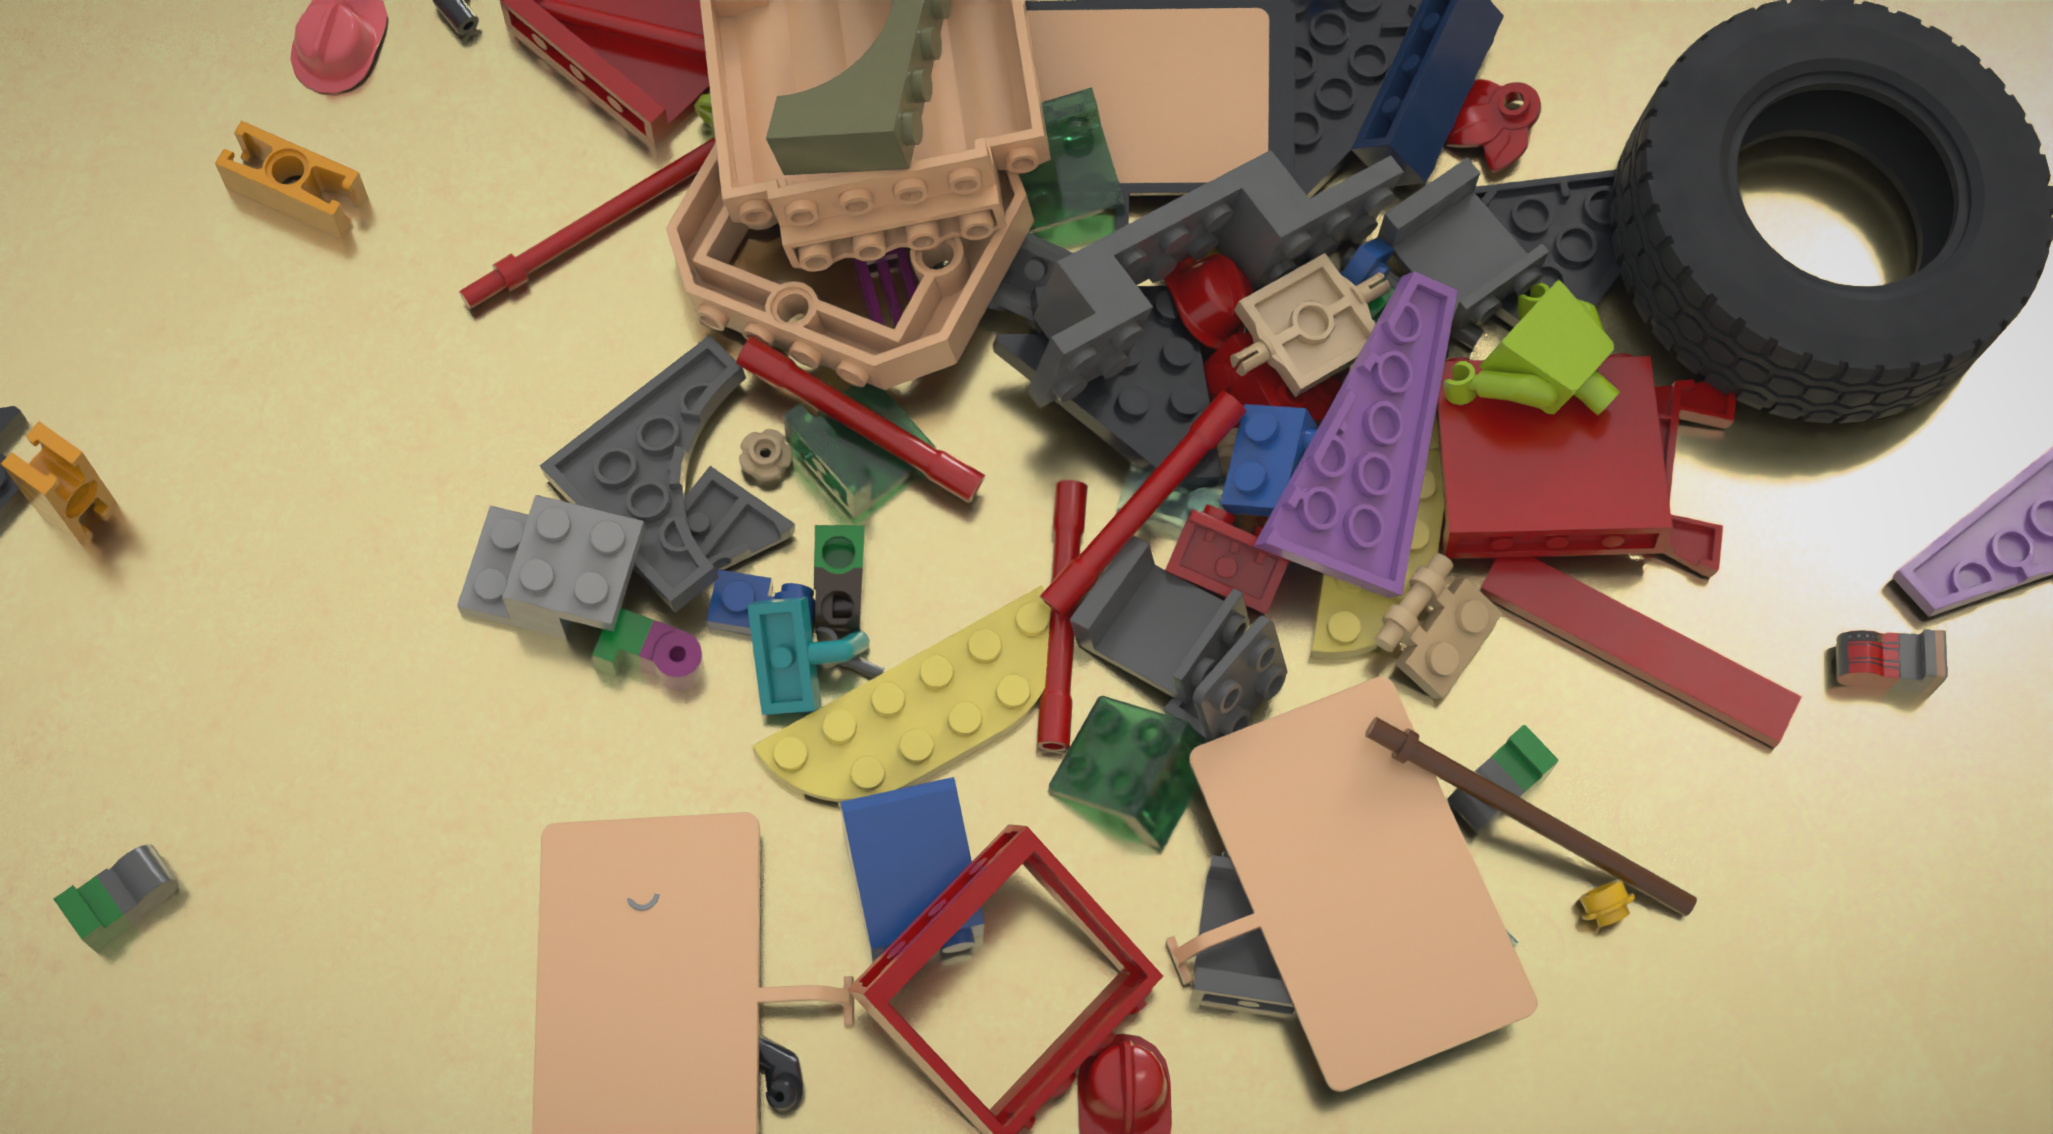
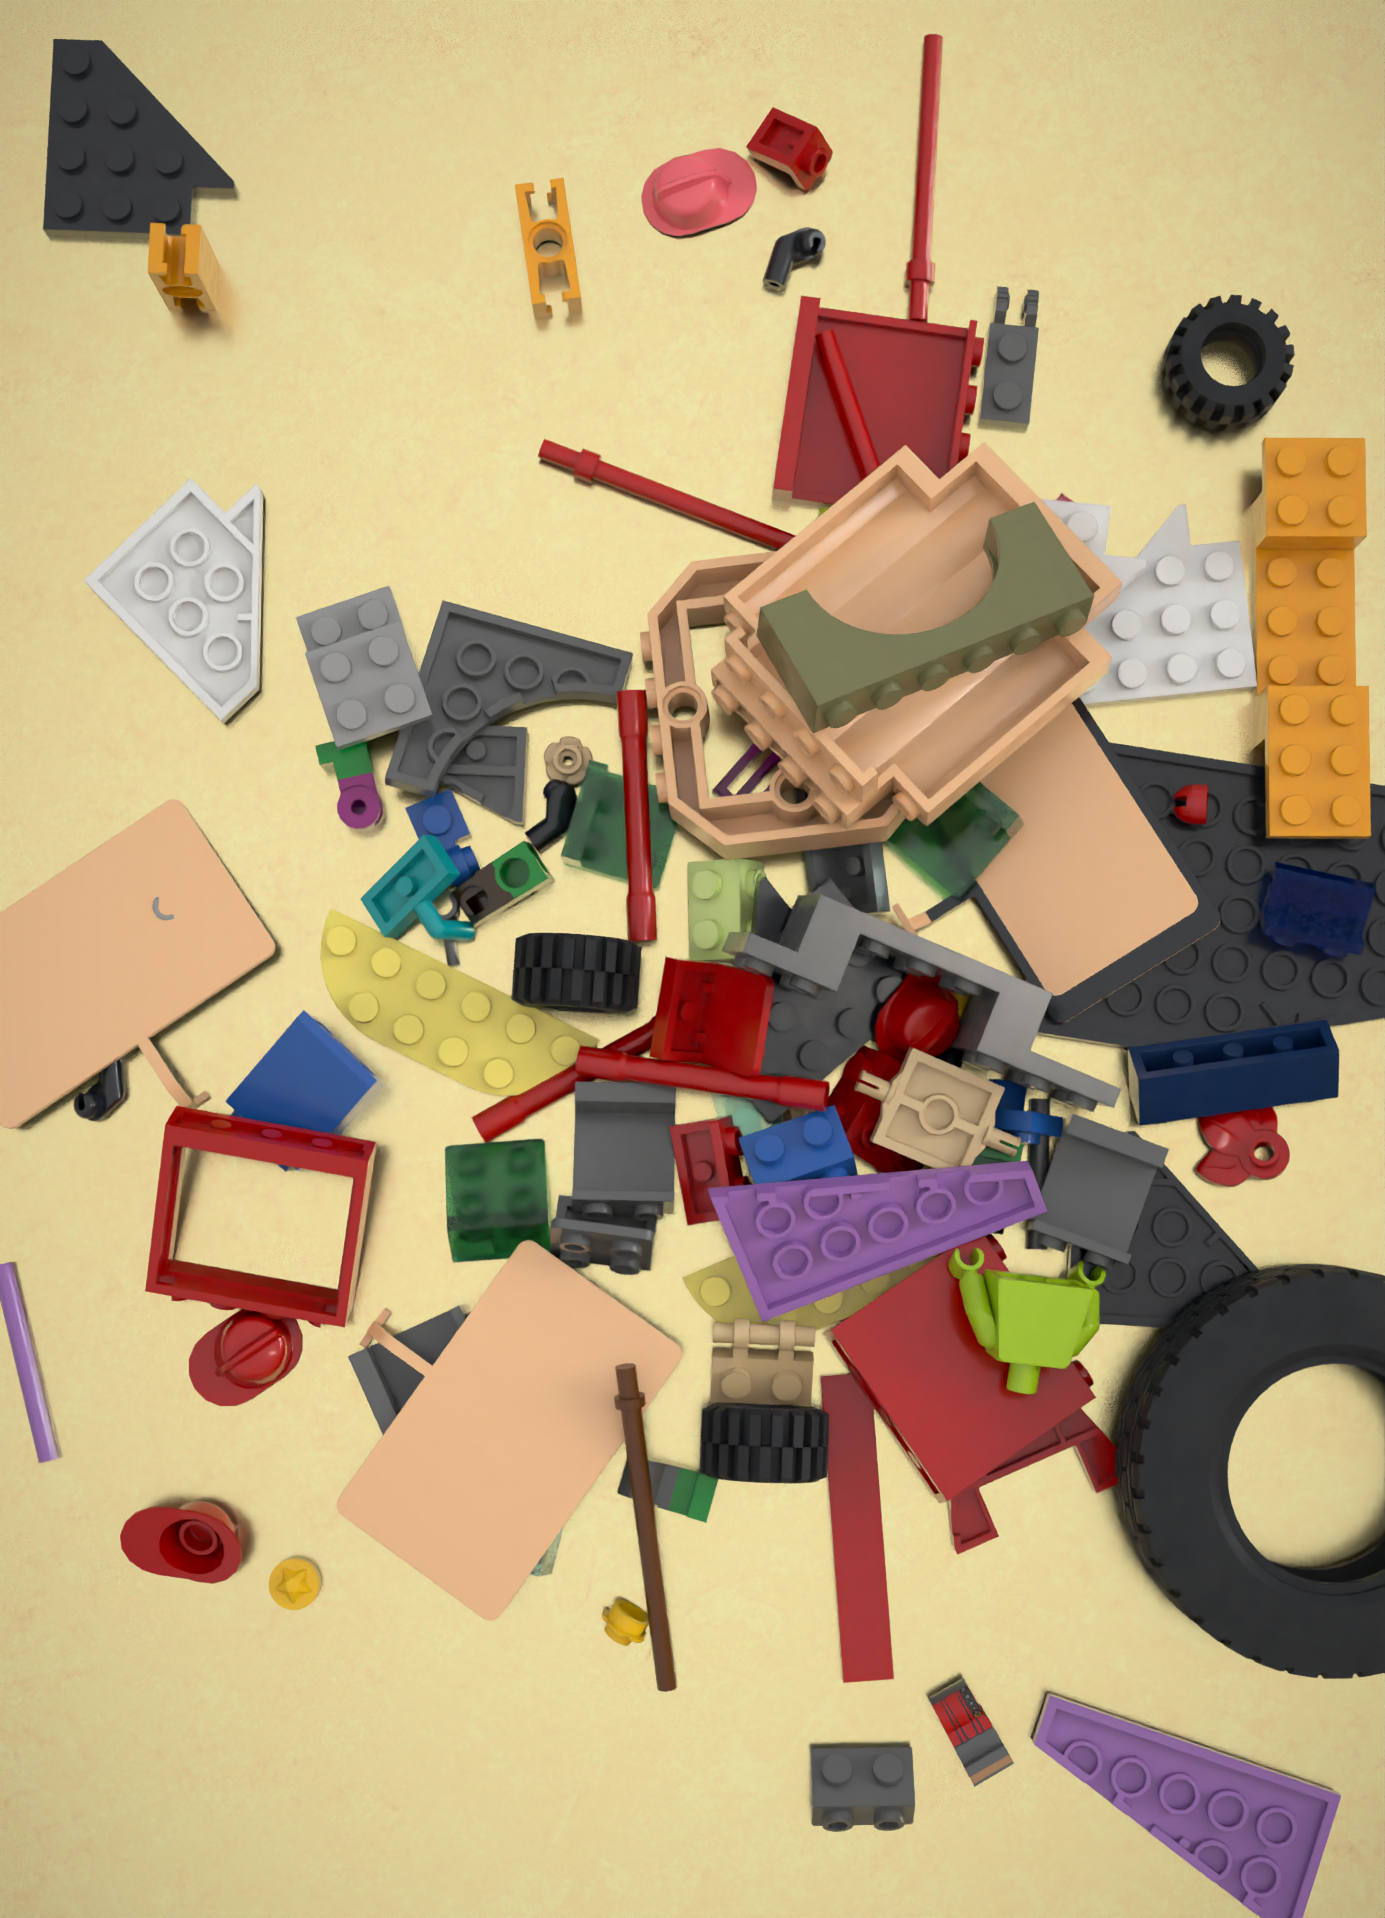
camera: 60 degrees right, 15 degrees up
none -> white wing [84,478,263,724]
none -> black tyre [511,933,642,1013]
none -> black arm [525,779,578,853]
none -> red bracket [649,957,774,1077]
none -> yellowish green bracket [688,858,767,962]
none -> black tyre [699,1403,829,1484]
none -> dark grey bracket [810,1747,915,1832]

